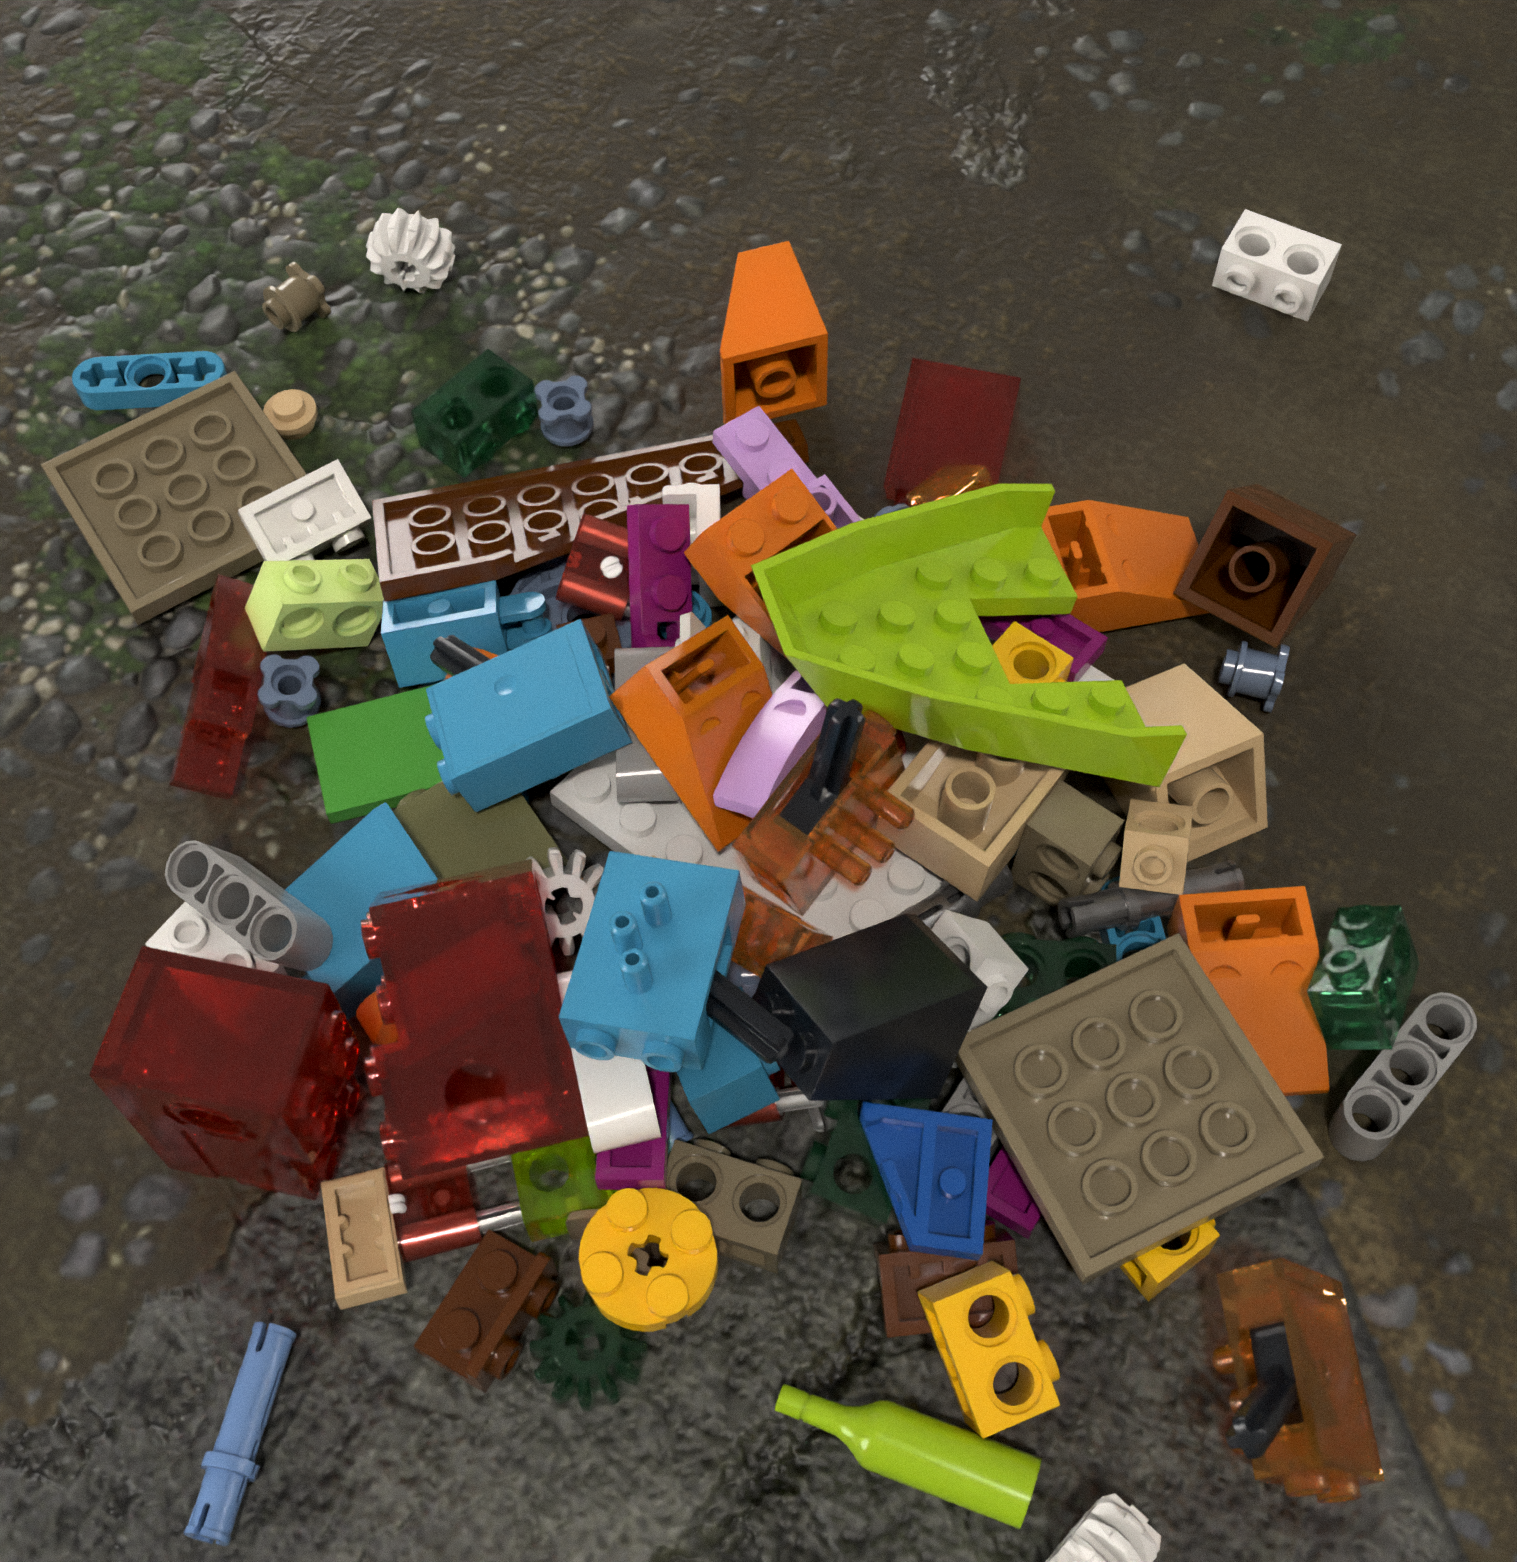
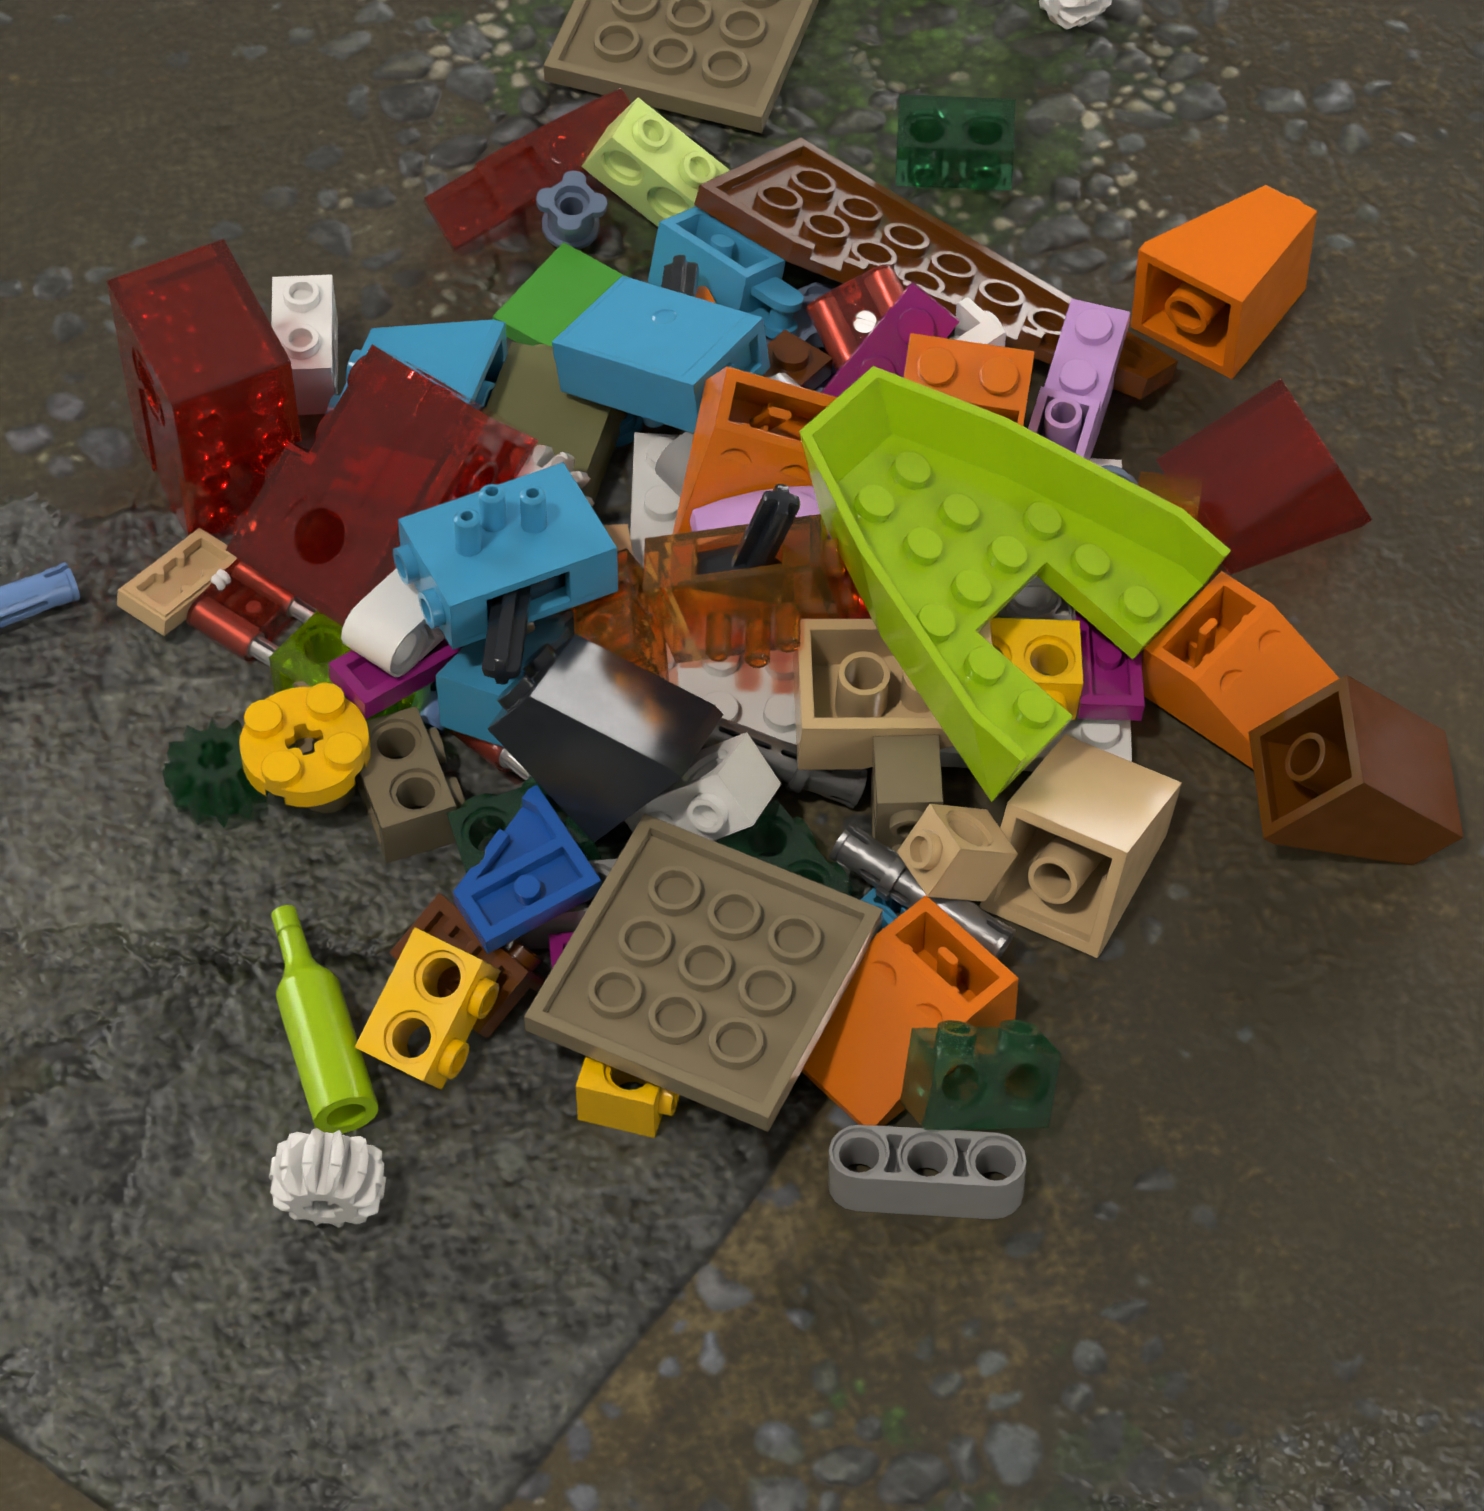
camera: 50 degrees right, 5 degrees down
light grey beam [165,840,333,971] -> none
white bracket [238,459,371,561] -> none
tan plate [263,389,318,440] -> none
reddish brown bracket [413,1229,560,1394] -> none
sand blue brick [535,376,593,446] -> none
clear orange piece [1212,1258,1385,1503] -> none
sand blue brick [1218,641,1290,713] -> none

